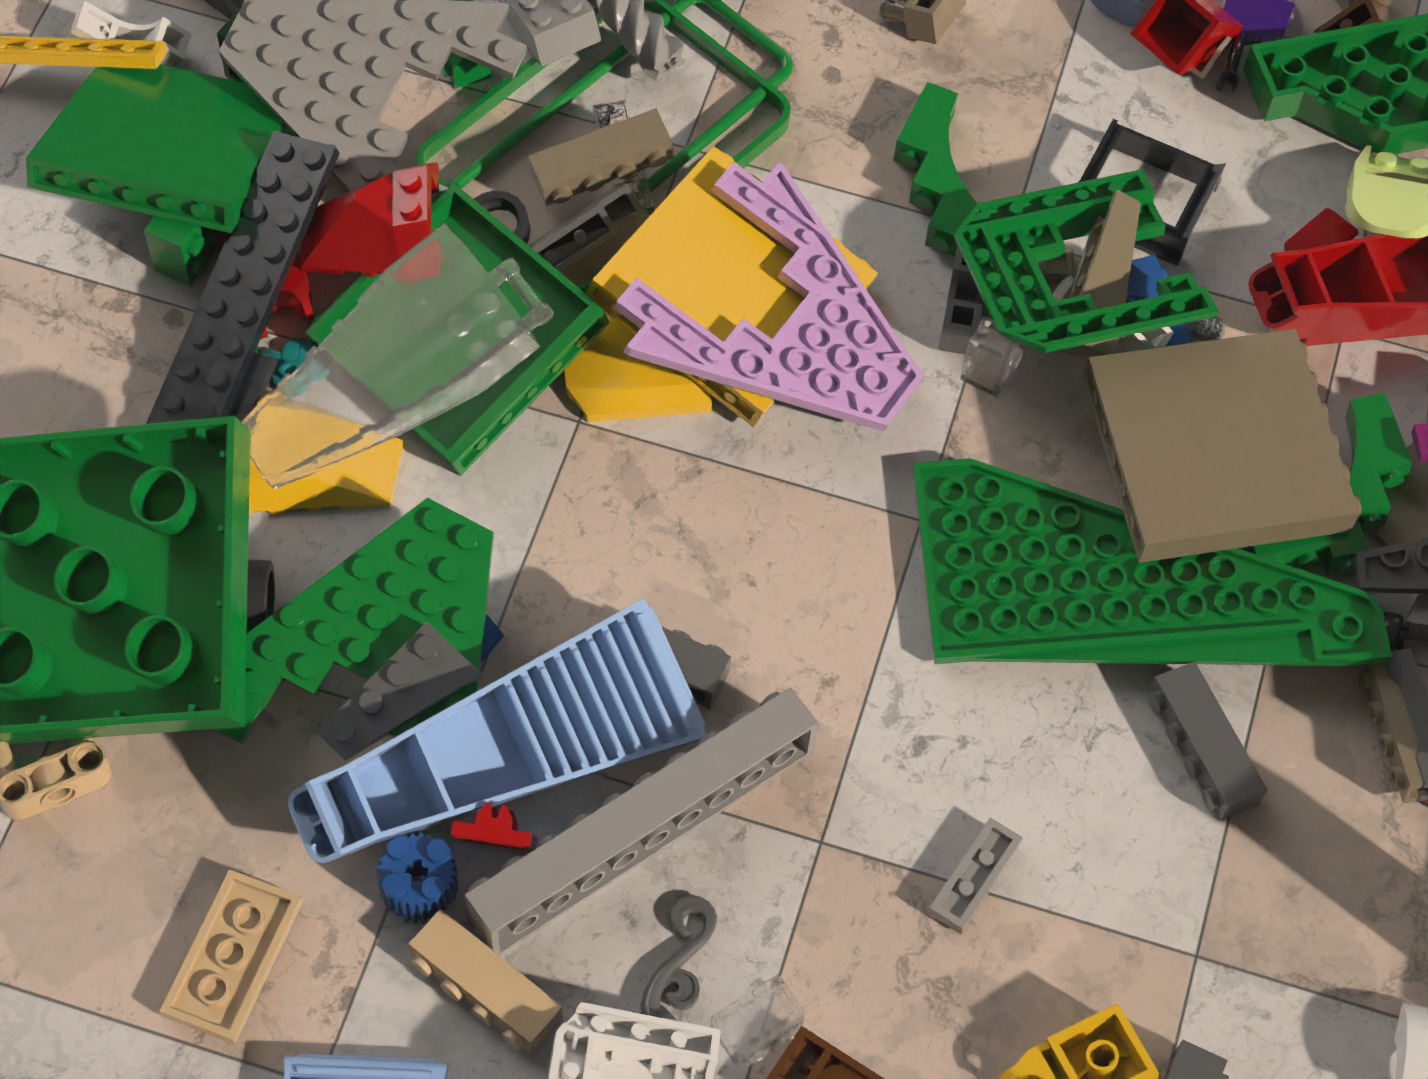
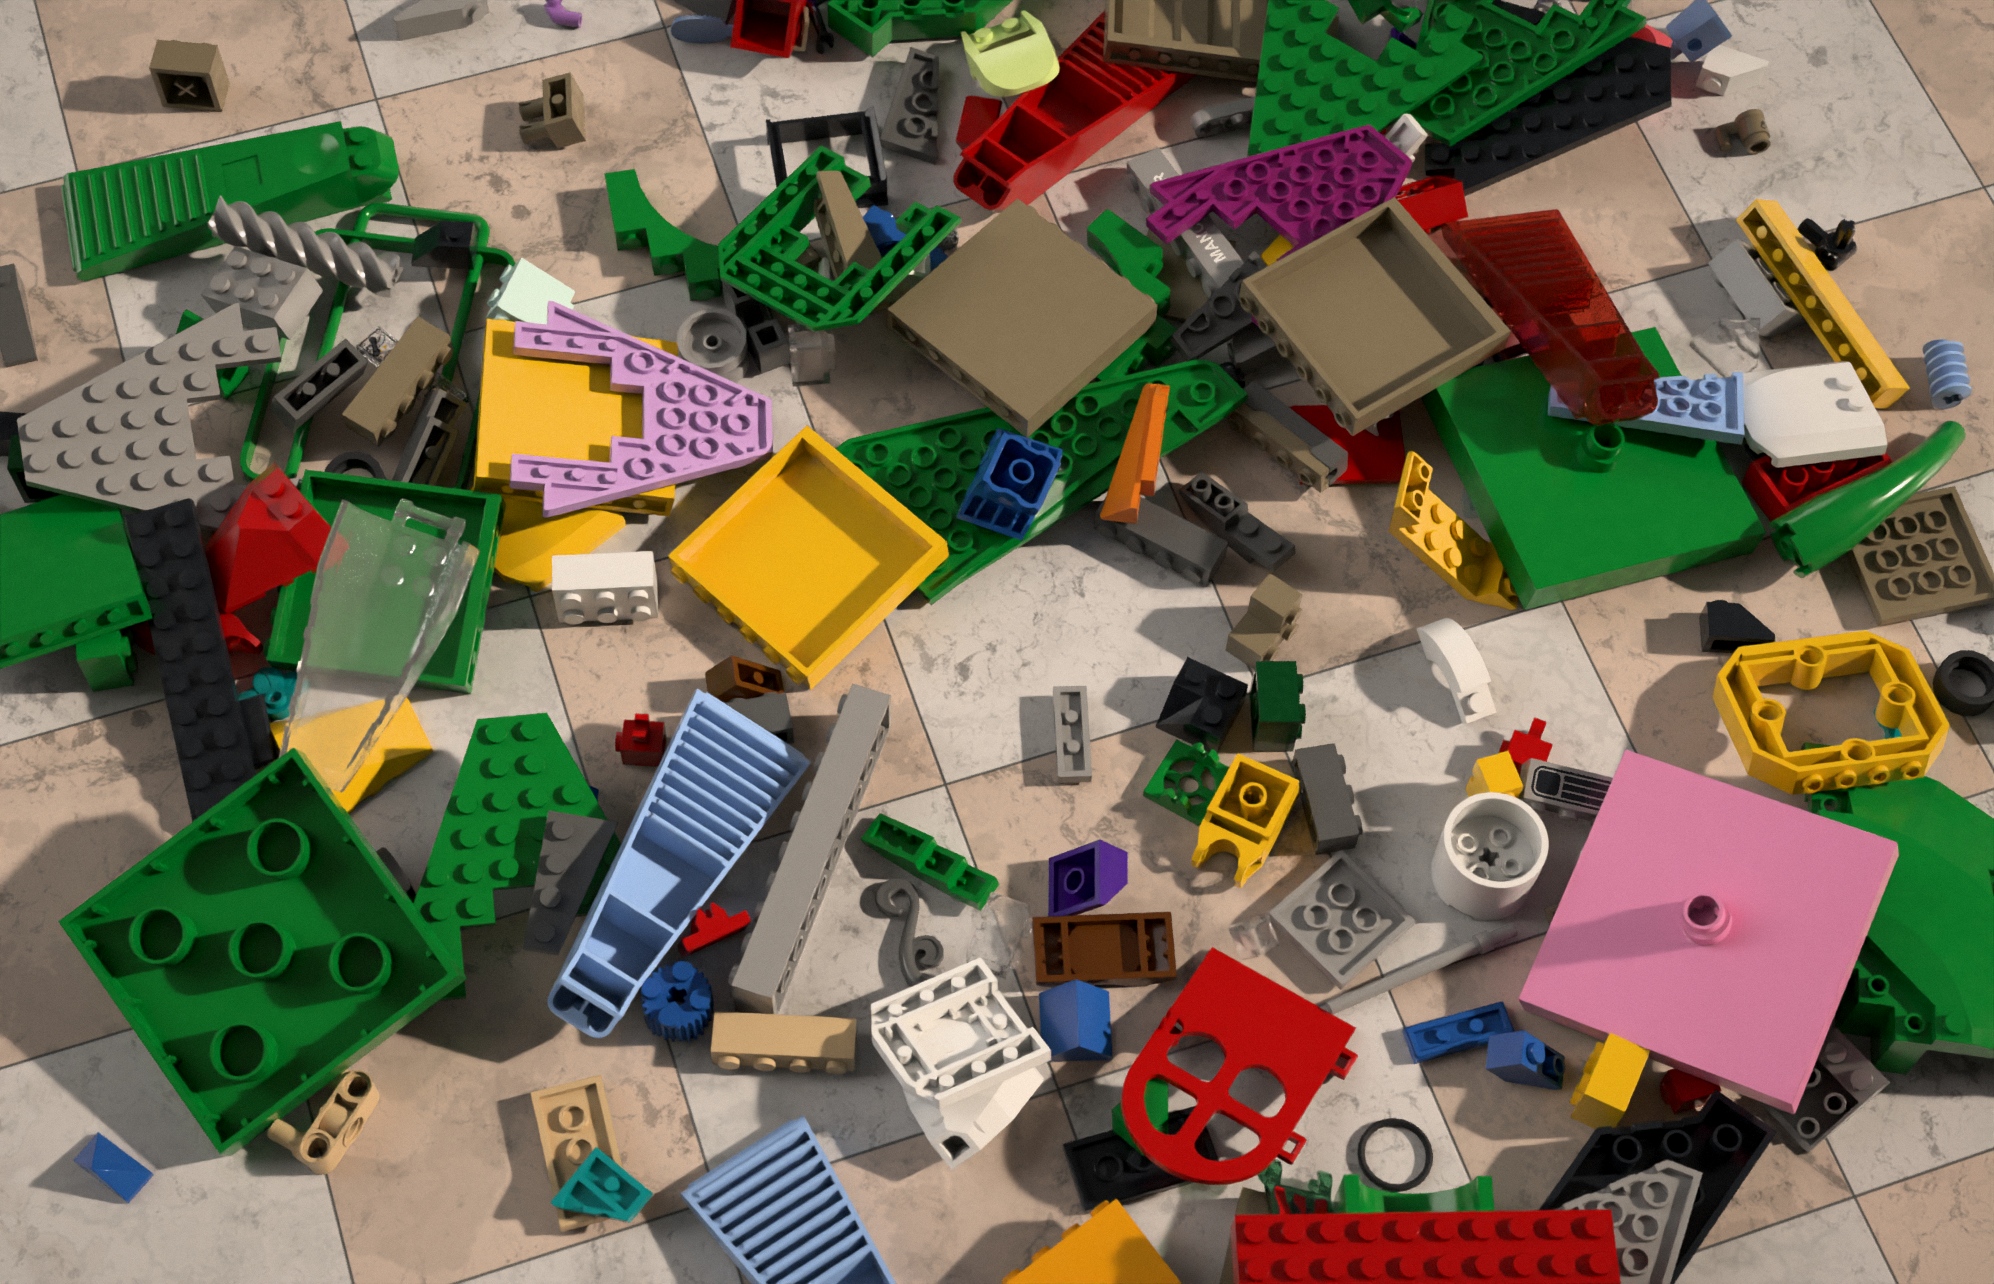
camera: 35 degrees left, 0 degrees up
none -> dark grey brick [270,338,368,433]
none -> black slope [411,220,478,270]
none -> light aqua brick [486,258,575,324]
none -> teal wing [550,1147,653,1223]
none -> white brick [552,551,658,625]
none -> red brick [615,713,667,767]
none -> yellow panel [668,425,949,690]
none -> light grey wheel [677,308,750,383]
none -> reddish brown slope [705,655,784,703]
none -> green slope [861,813,999,911]
none -> dark grey wing [880,47,939,164]
none -> blue slope [956,428,1063,541]
none -> dark purple slope [1048,839,1128,916]
none -> orange wedge [1100,383,1170,524]
none -> green piece [1143,739,1229,826]
none -> black slope [1156,657,1248,753]
none -> dark grey slope [1179,471,1296,573]
none -> dark tan brick [1225,573,1303,669]
none -> dark green brick [1249,661,1306,752]

